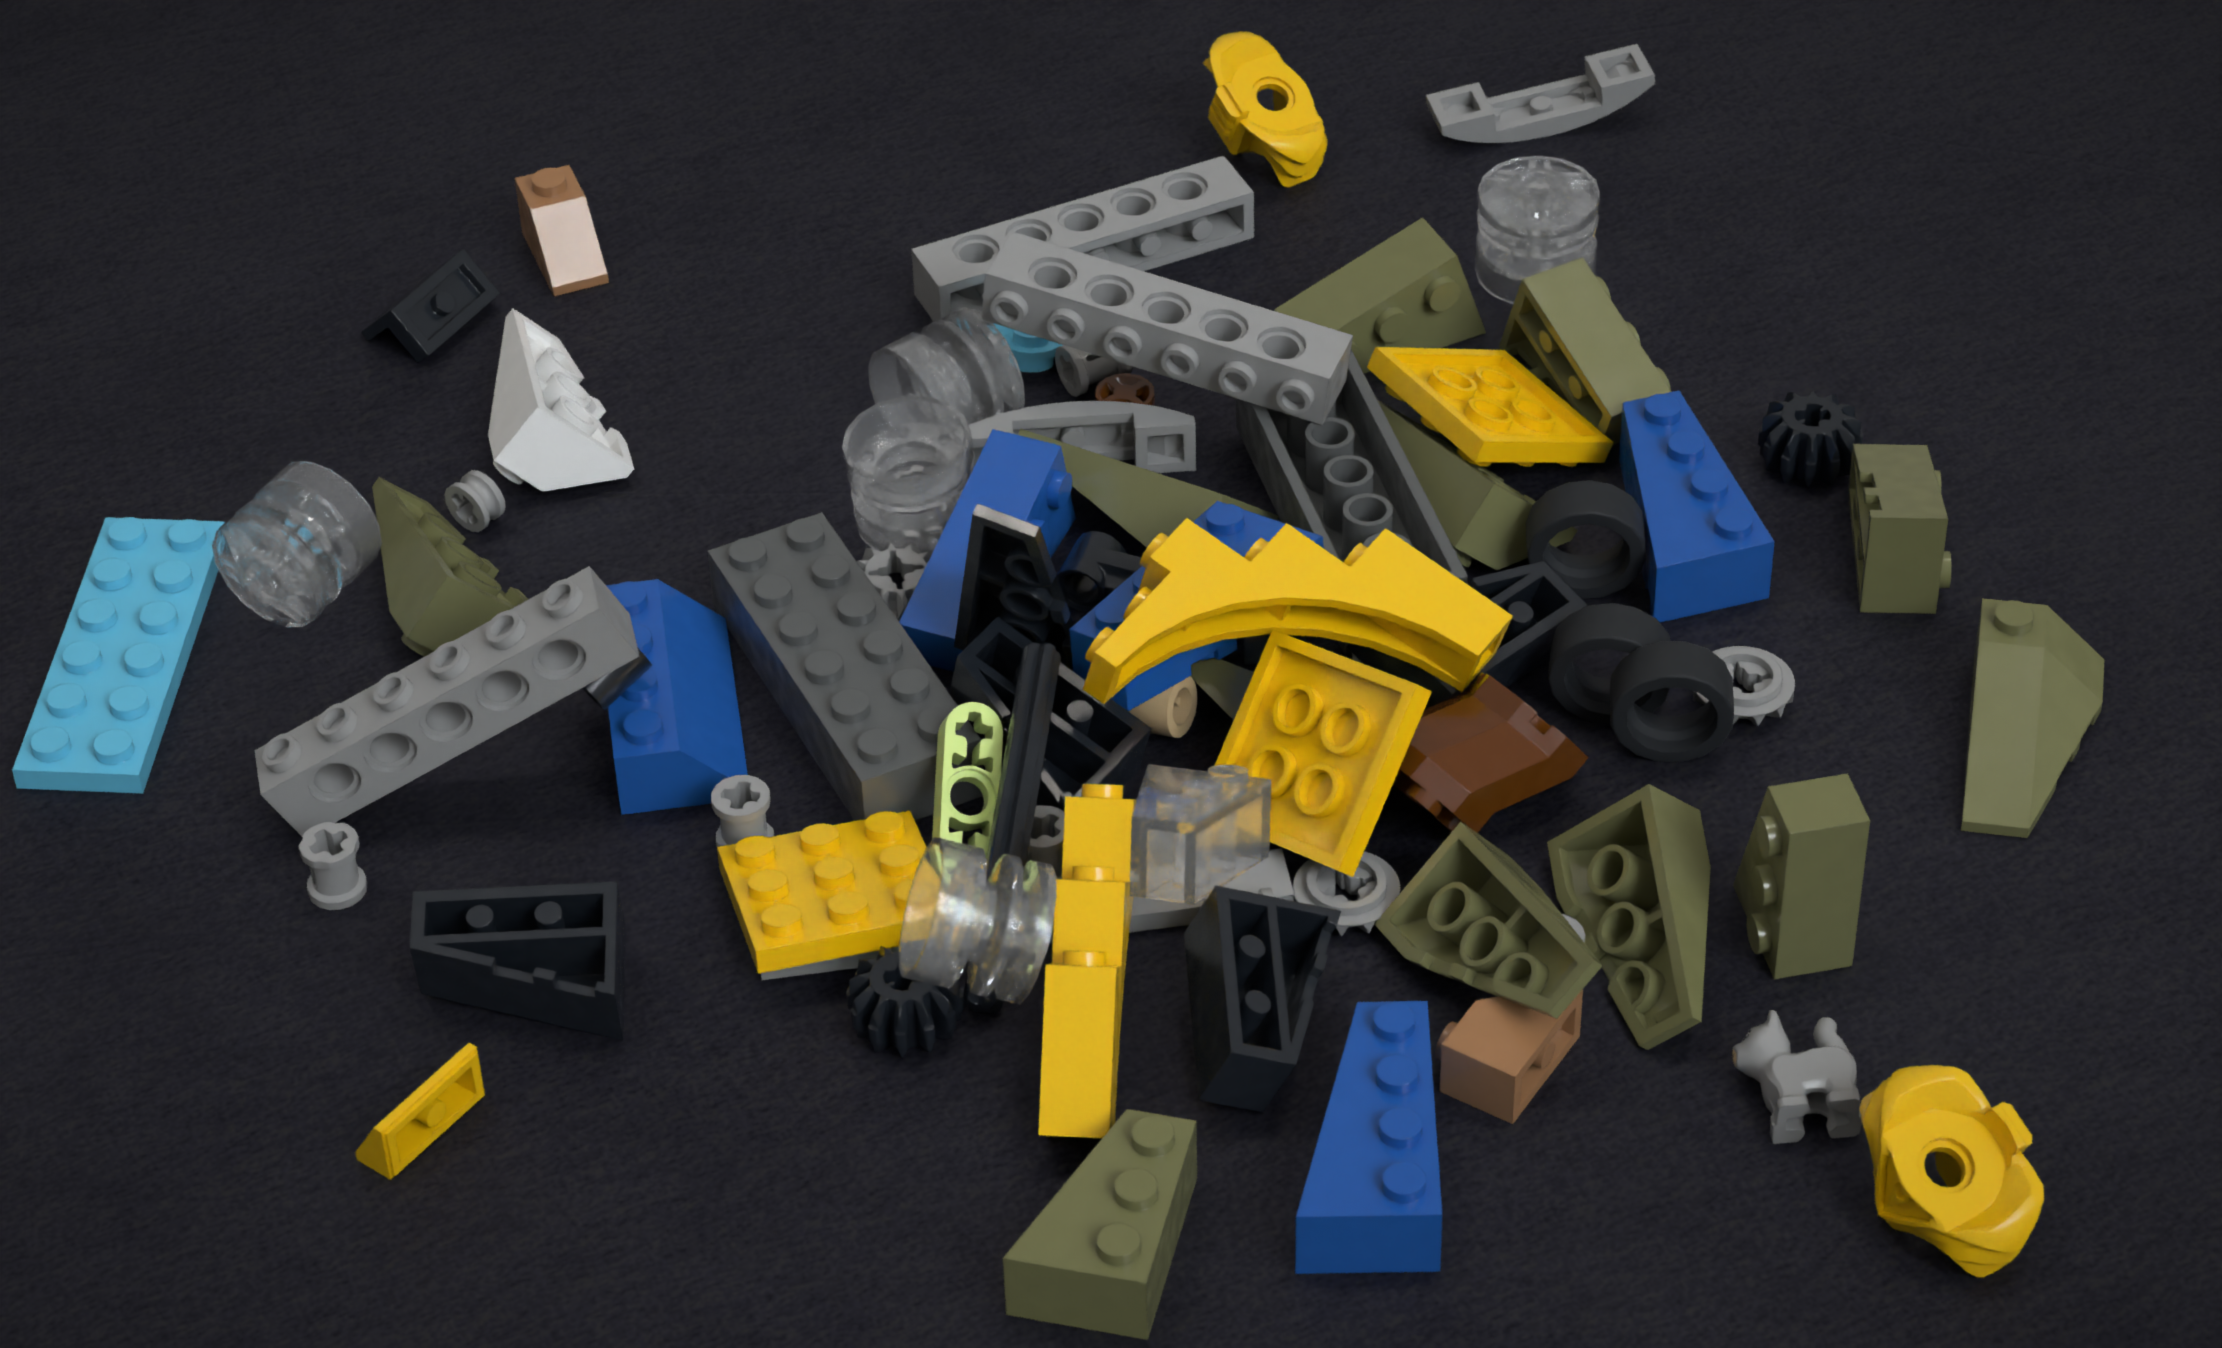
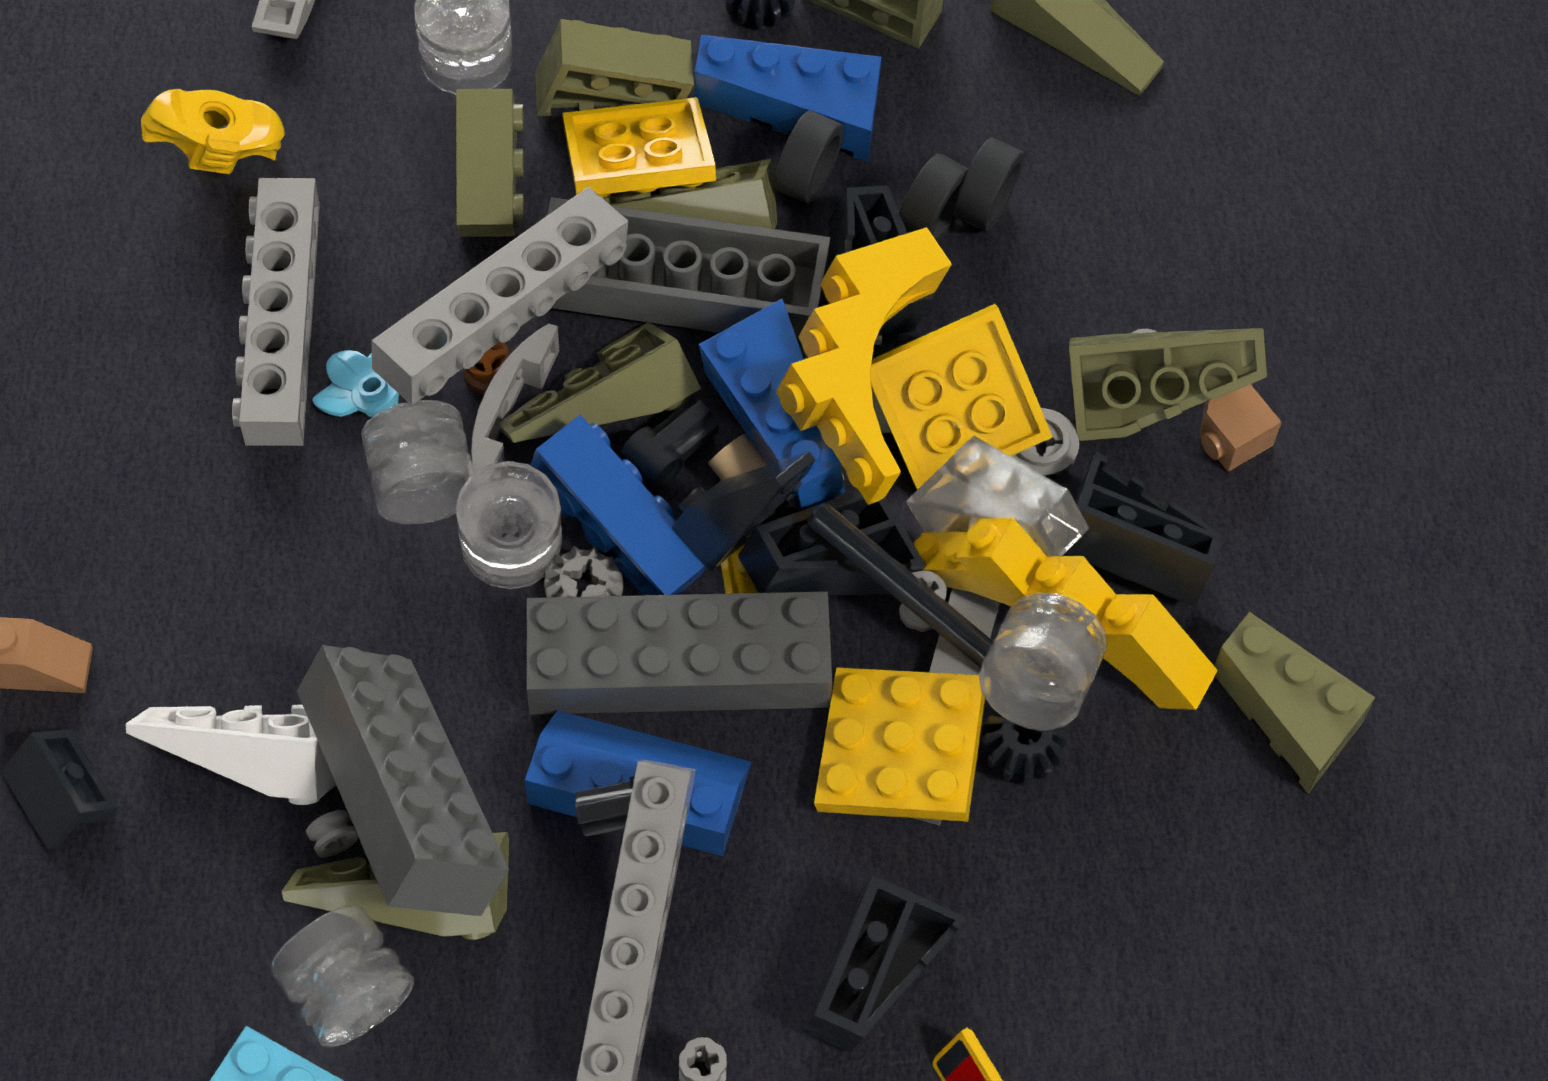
camera: 70 degrees left, 20 degrees up
light grey bush [711,775,774,847] -> none
yellowish green beam [931,702,1003,891] -> none
blue wedge [1296,1001,1442,1274] -> none
reddish brown brick [1393,672,1589,833] -> none
olive wedge [1547,784,1711,1050] -> none
light grey gear [1693,646,1795,726] -> none
light grey animal [1732,1010,1862,1144] -> none
olive wedge [1733,773,1870,979] -> none
yellow piece [1860,1065,2044,1278] -> none
none -> dark grey brick [297,645,510,916]

